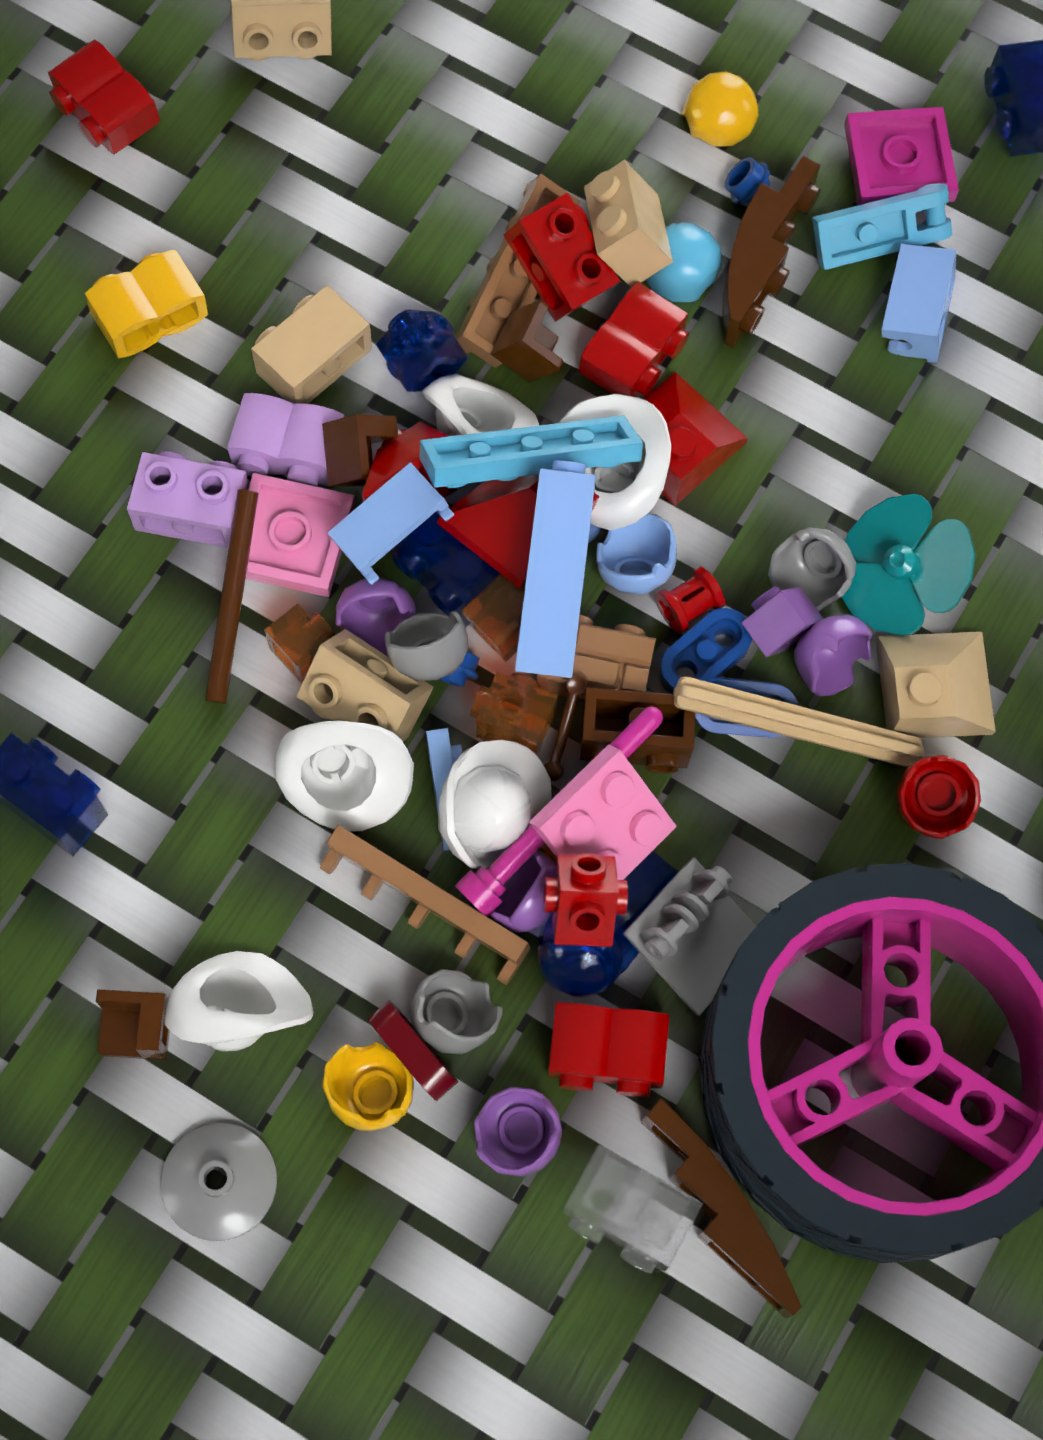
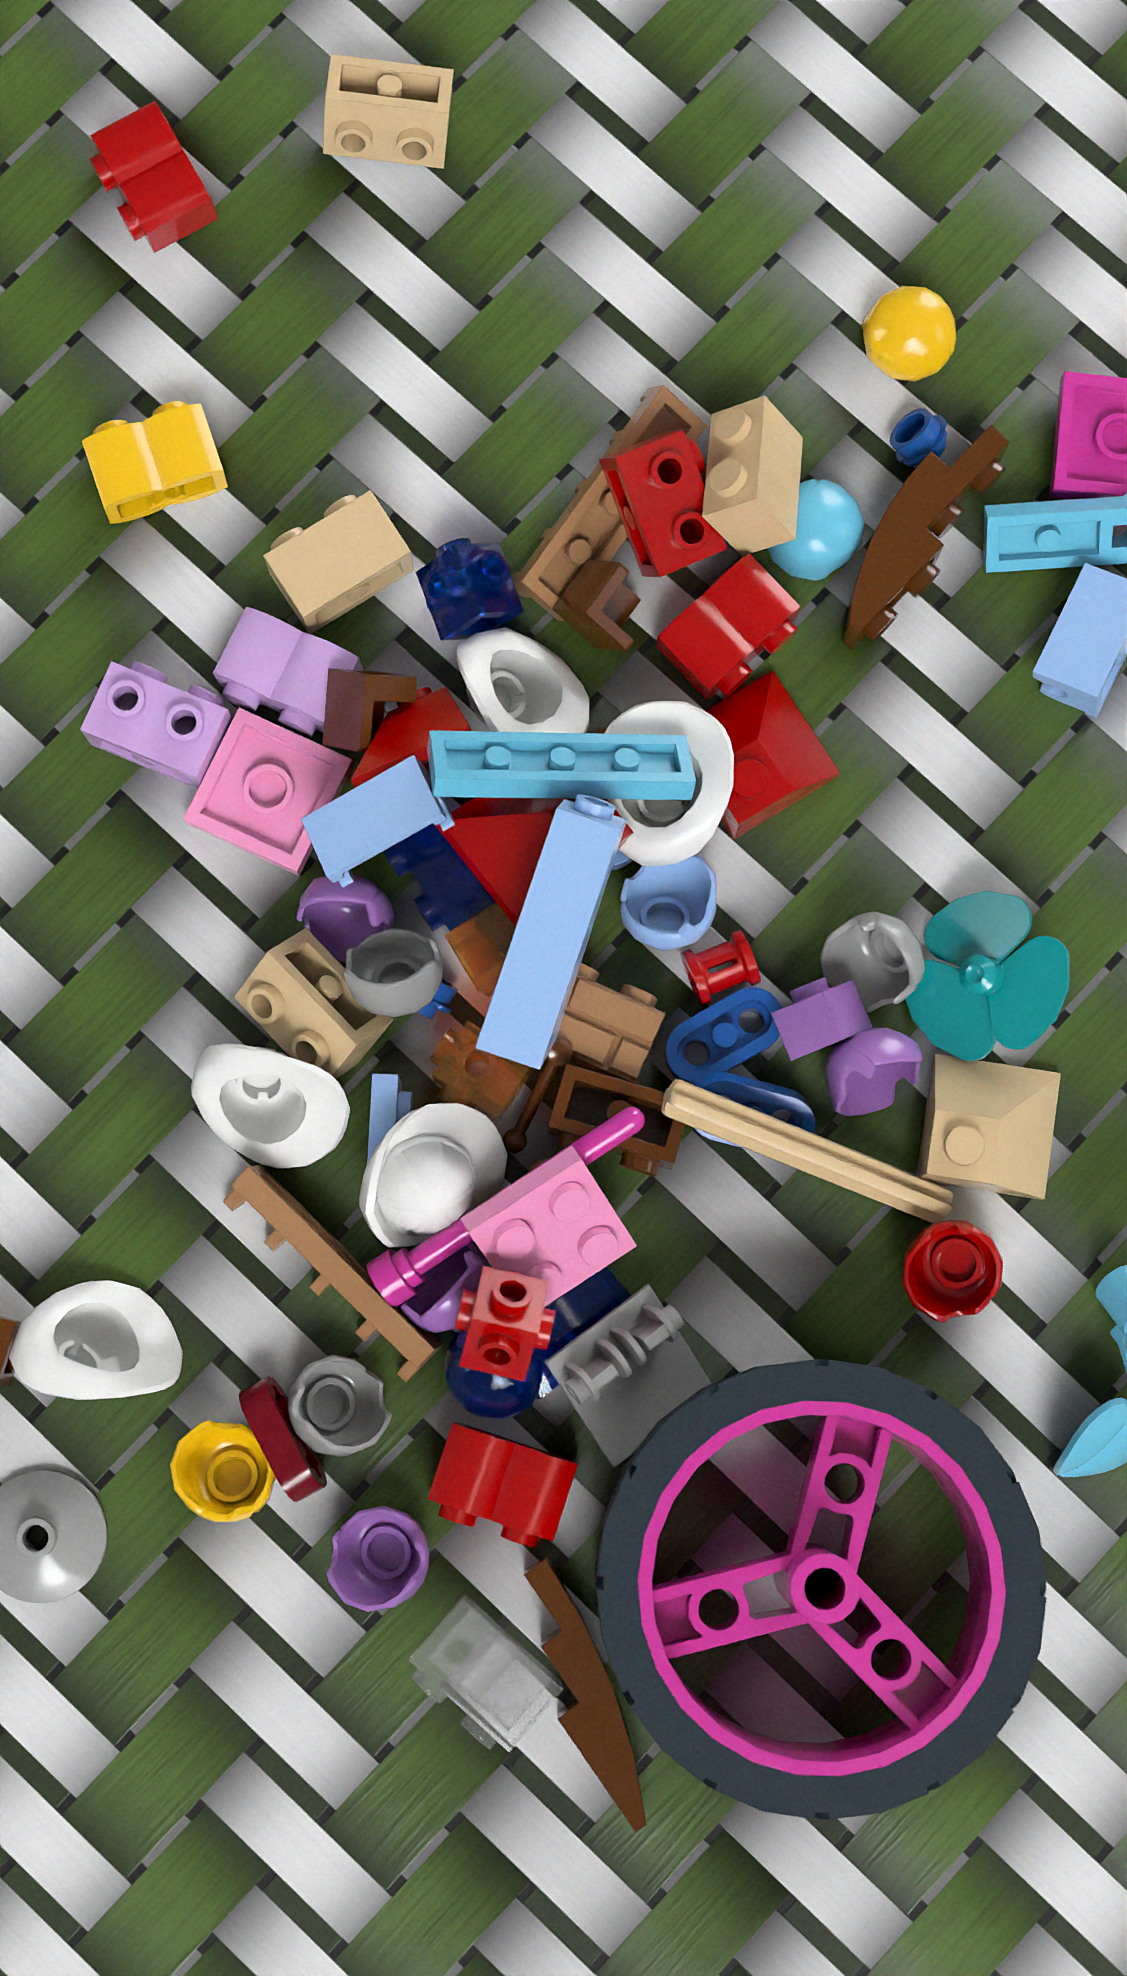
camera: 15 degrees right, 10 degrees up
reddish brown bar [205,489,259,704] -> none
clear orange plate [265,603,335,684] -> none

